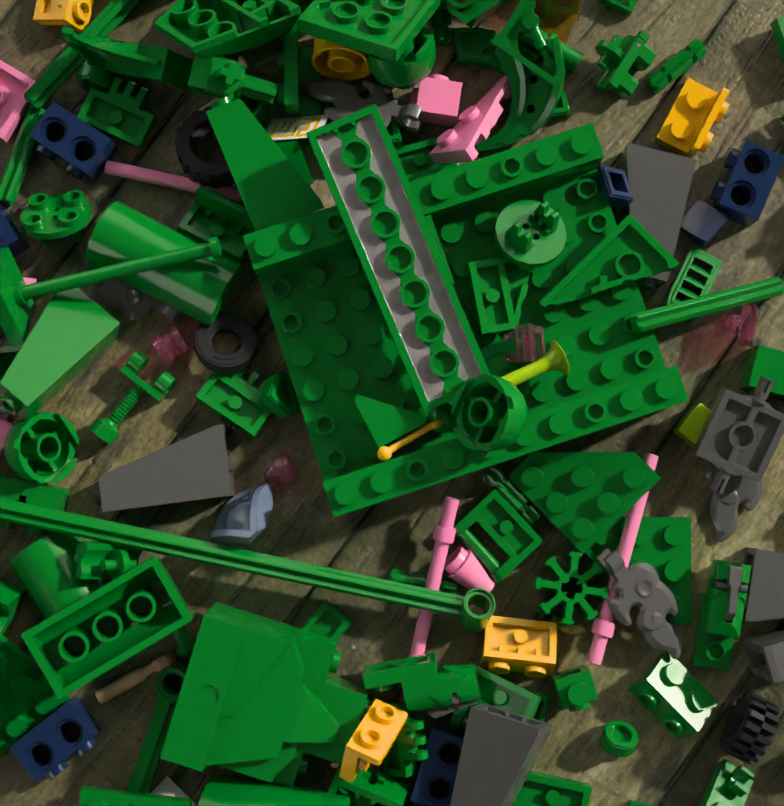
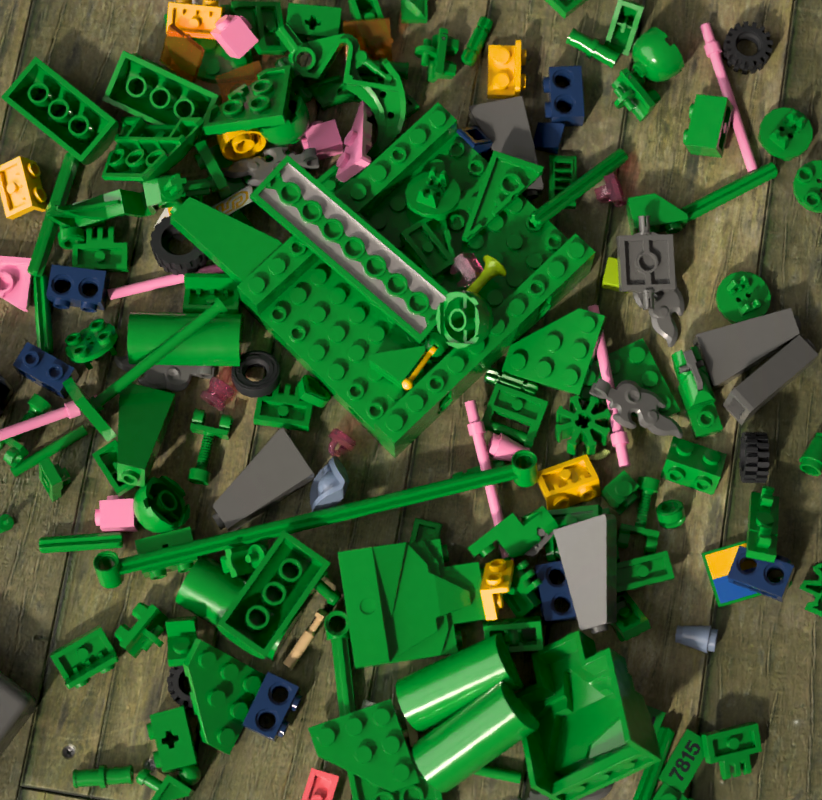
camera: 25 degrees left, 10 degrees down
none -> green bar [617,476,661,554]

